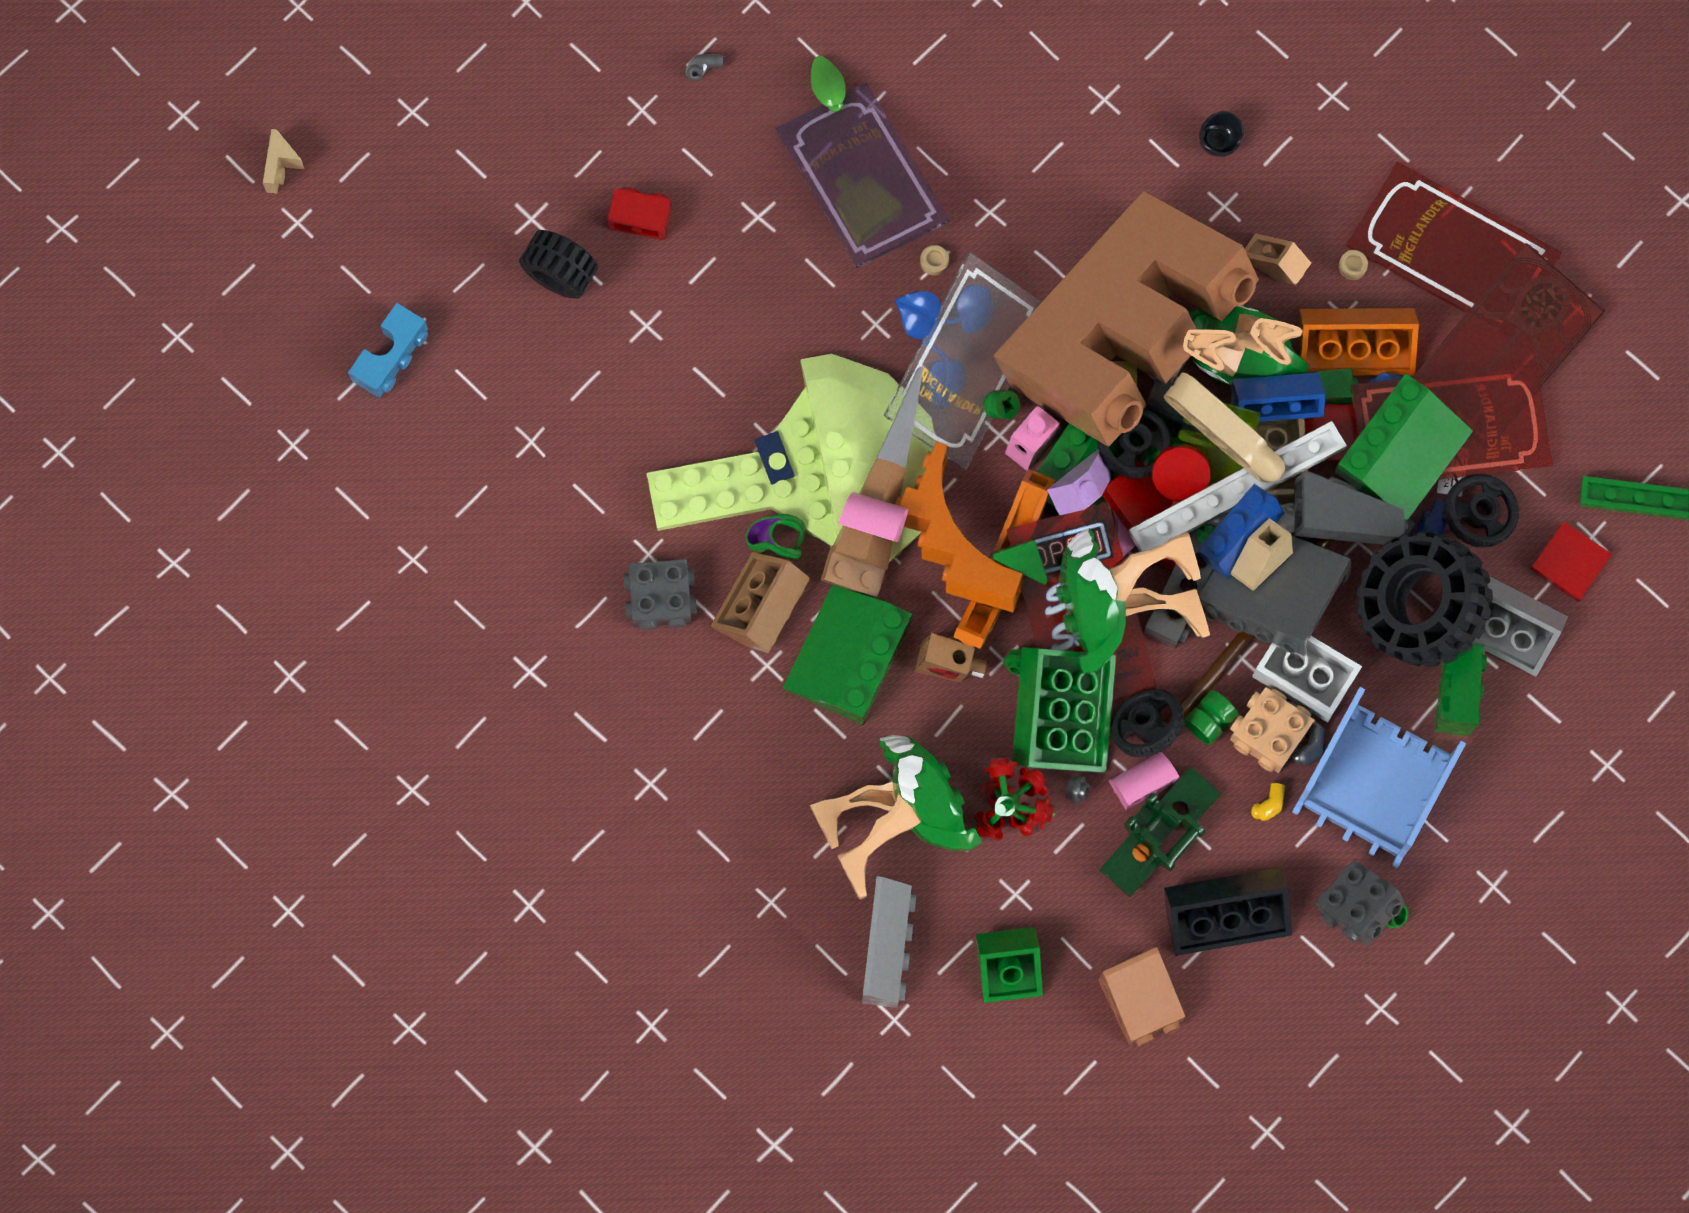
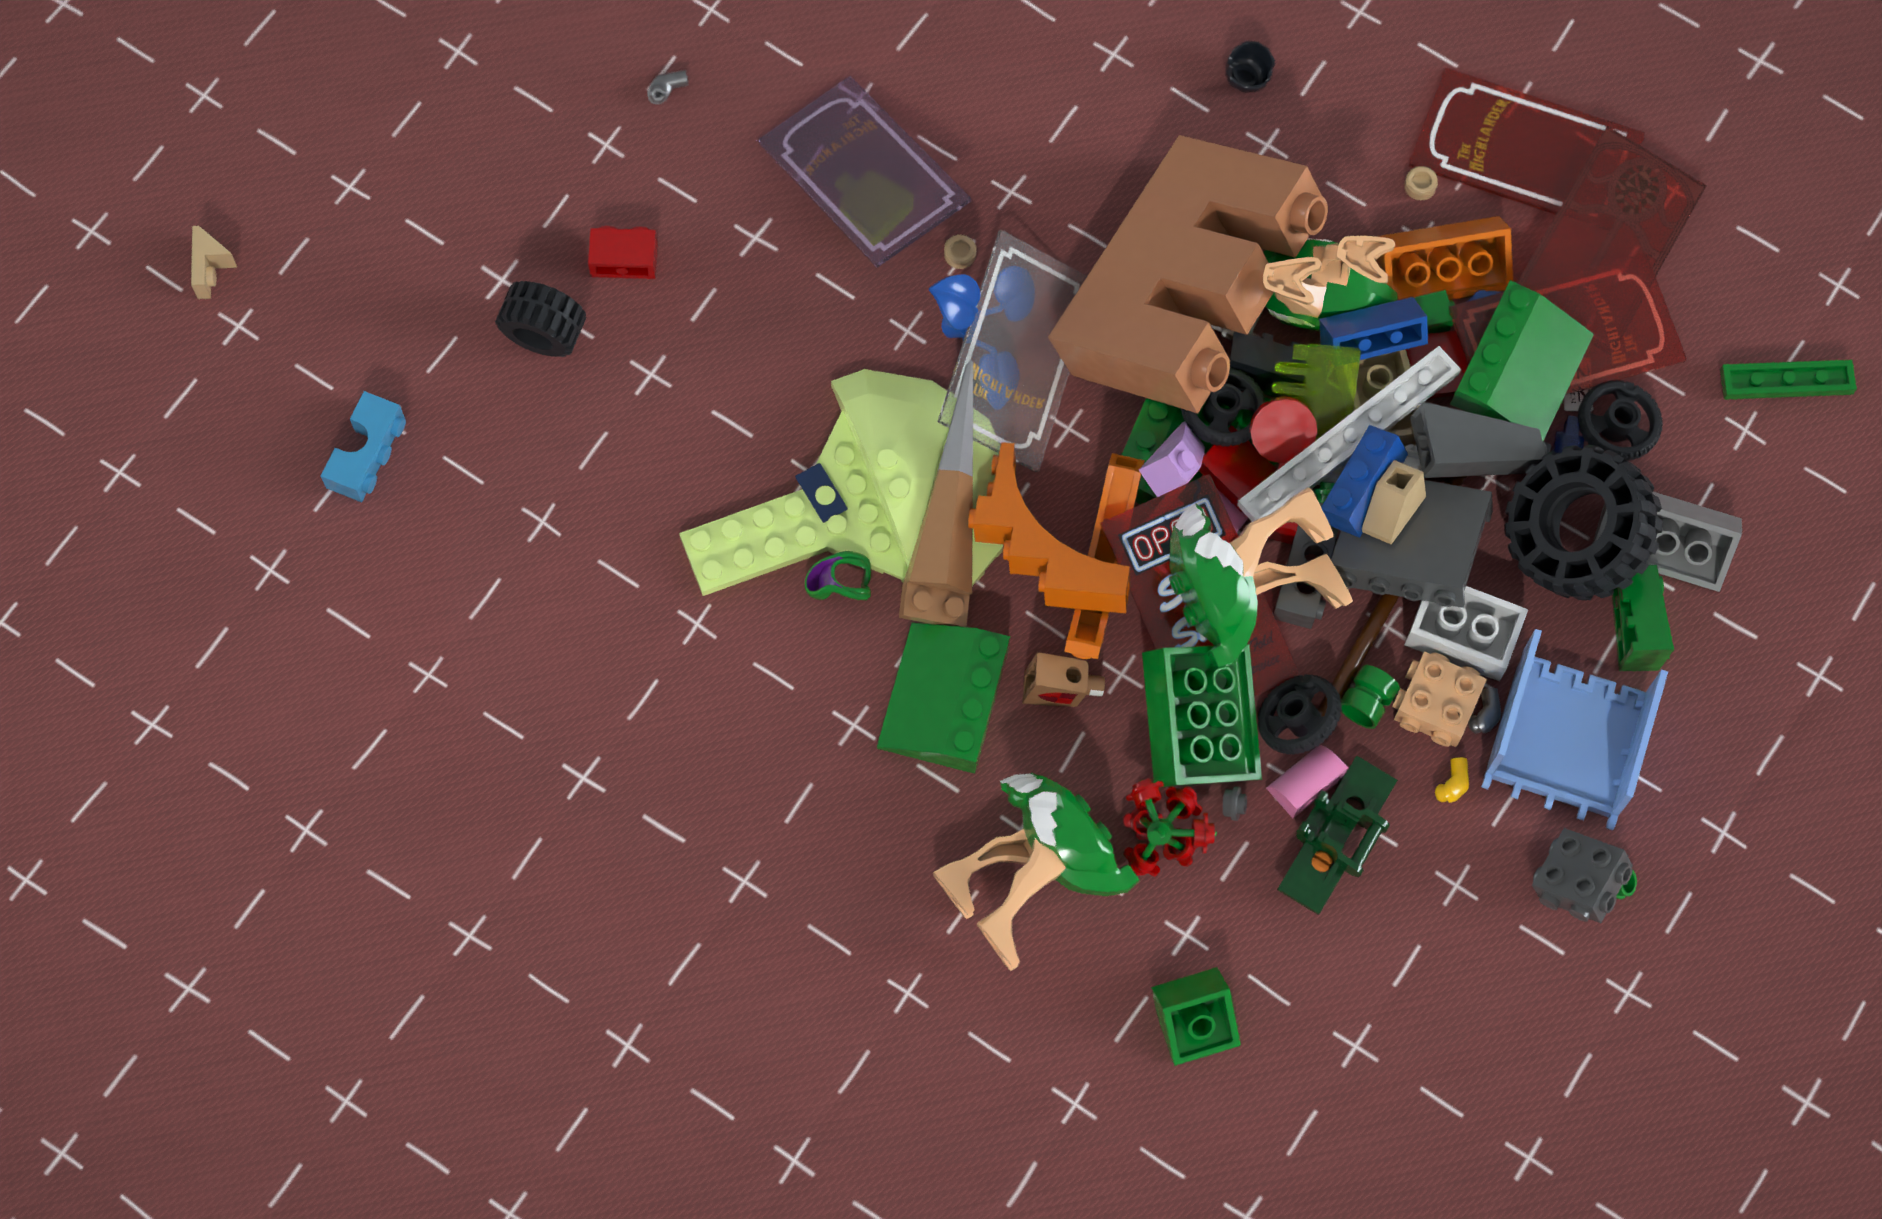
camera: 10 degrees left, 5 degrees down
dark grey brick [624,559,697,631] -> none
medium nougat slope [710,552,810,653] -> none
bright green arm [811,56,846,112] -> none
bright pink brick [838,492,909,543] -> none
light grey slope [862,876,917,1008] -> none
green wheel [983,390,1020,419] -> none
green slope [989,539,1048,585] -> none
green plate [1003,649,1022,675] -> none
bright pink torso [1005,406,1062,471] -> none
nougat slope [1098,947,1185,1047] -> none
tan piece [1164,373,1285,483] -> none
black slope [1164,867,1292,956] -> none
light nougat slope [1245,234,1311,285] -> none
red tile [1530,522,1612,602] -> none

